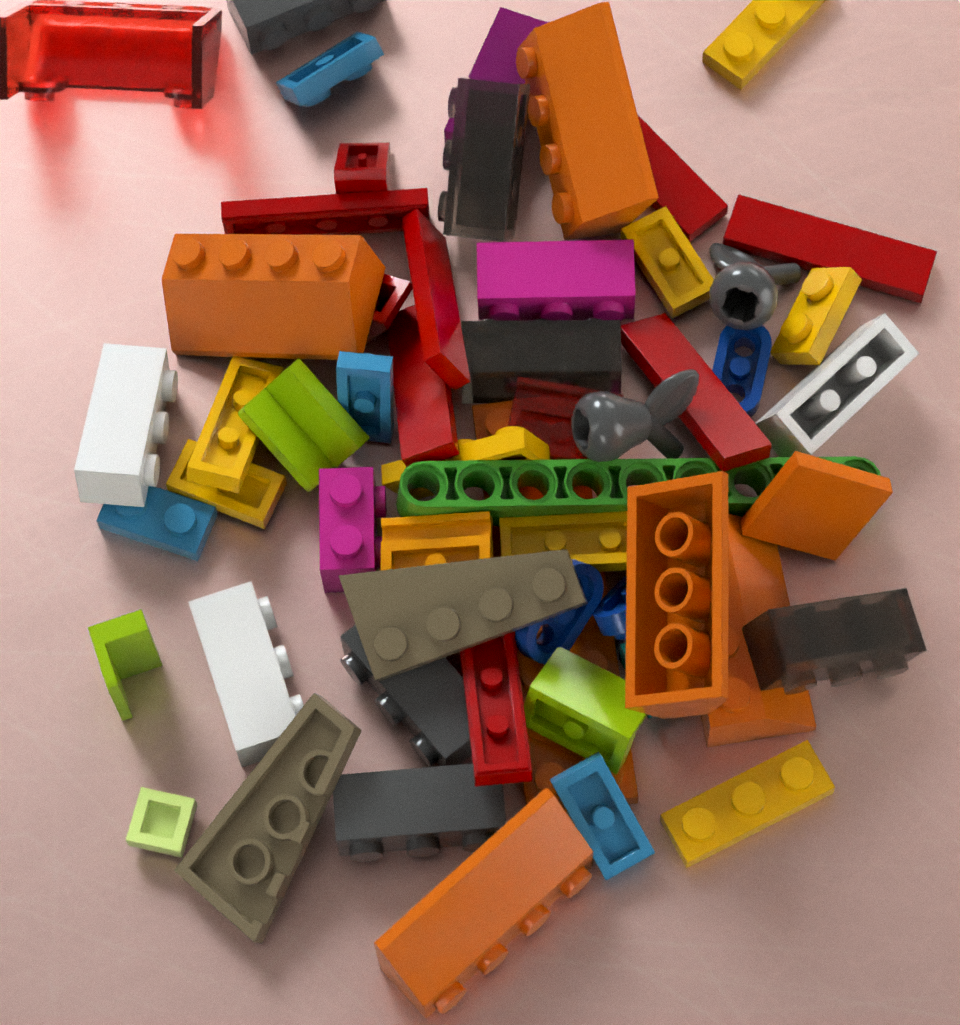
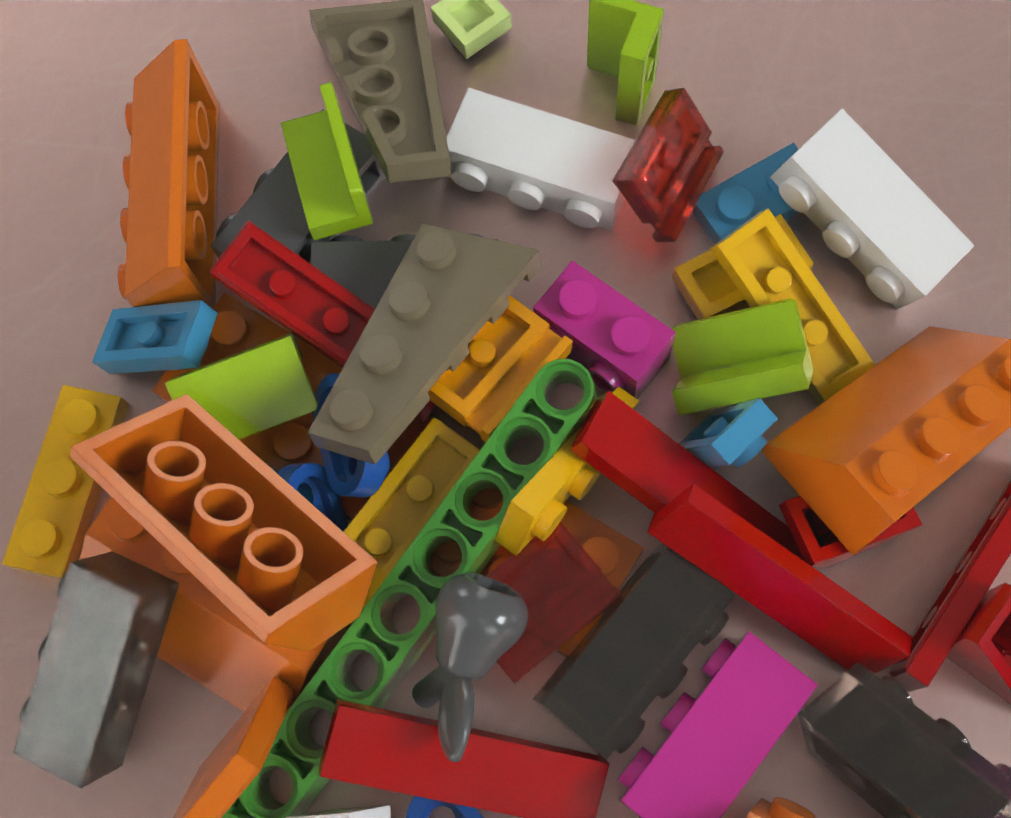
camera: 135 degrees right, 5 degrees up
none -> lime panel [280,82,374,240]
none -> clear red plate [612,88,724,242]

